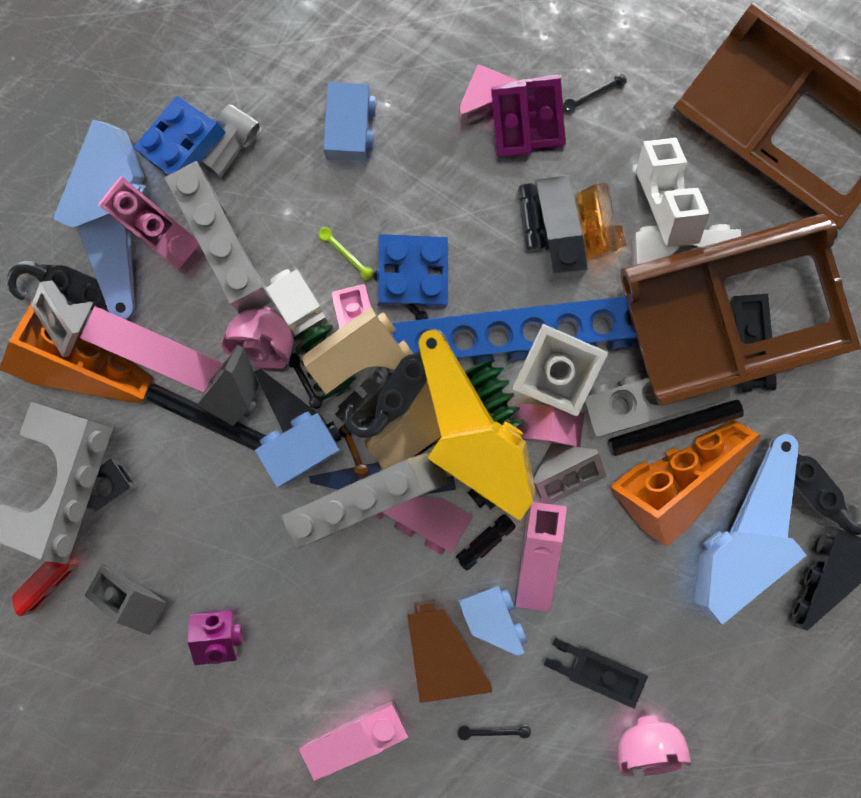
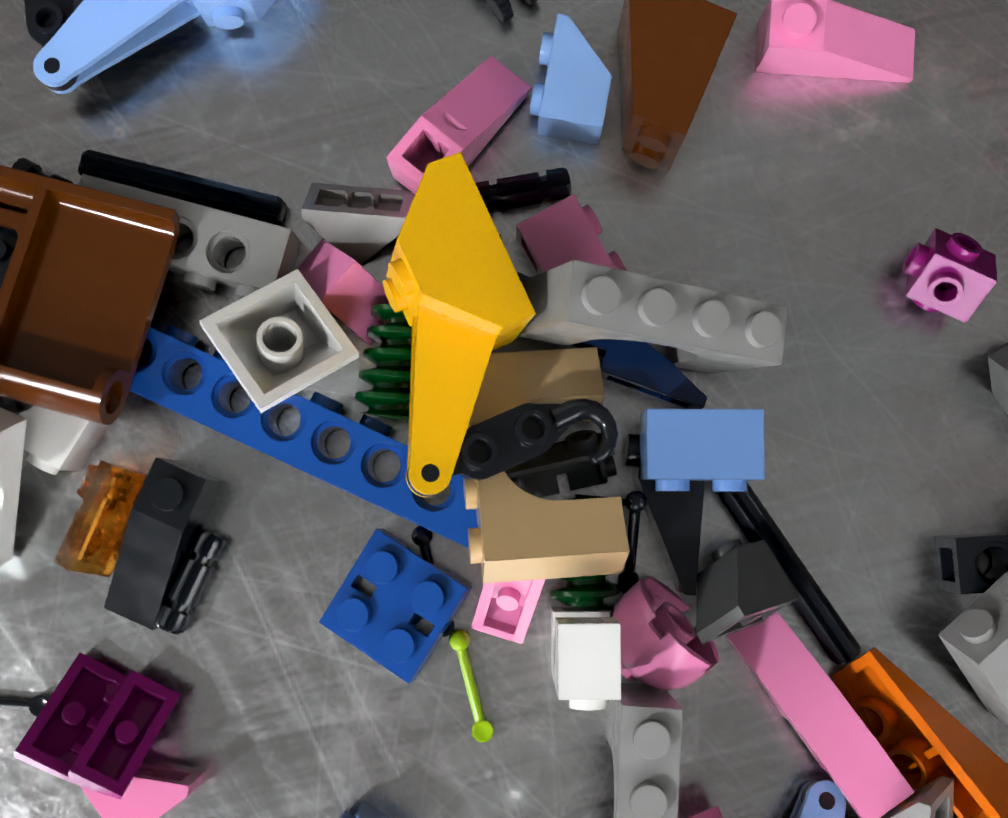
camera: 145 degrees left, 0 degrees up
reddish brown hinge [339,424,370,479] -> none
orange wedge [610,420,760,547] -> none

